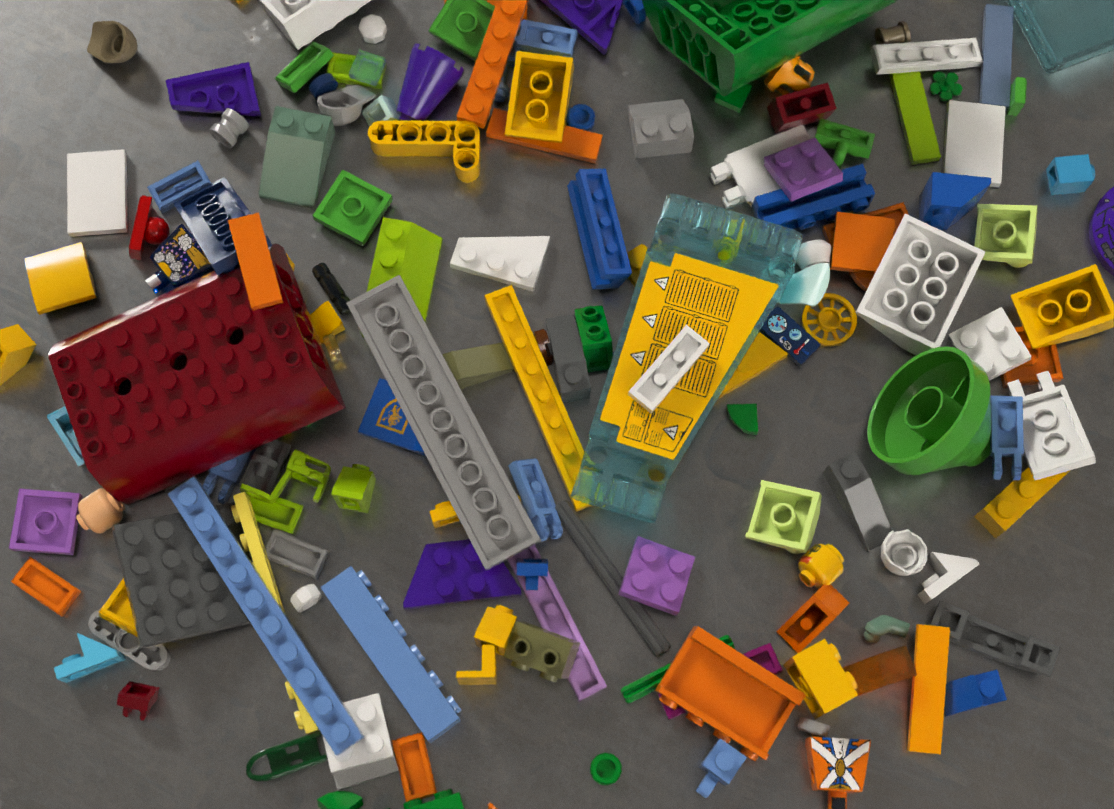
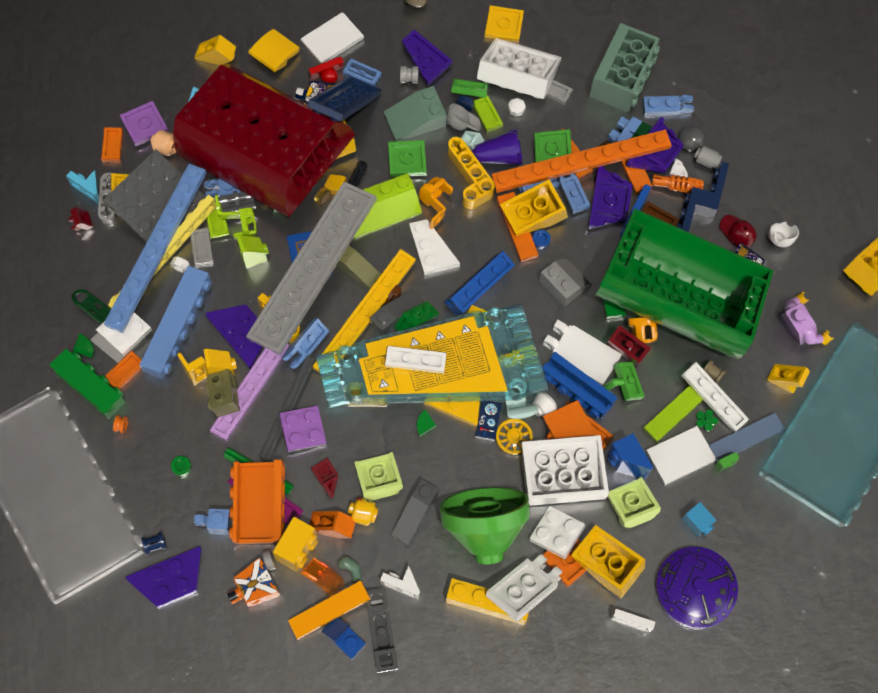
camera: 55 degrees right, 5 degrees down
orange tile [228,212,284,311] -> none
clear light blue tile [349,49,386,86] -> none
blue tile [516,558,548,591] -> none
medium lavender plate [764,138,843,201] -> none
white hair [881,529,928,576] -> none
medium blue hinge [990,395,1024,480] -> none
none -> dark red slope [310,457,338,499]
none -> light orange piece [419,177,453,229]

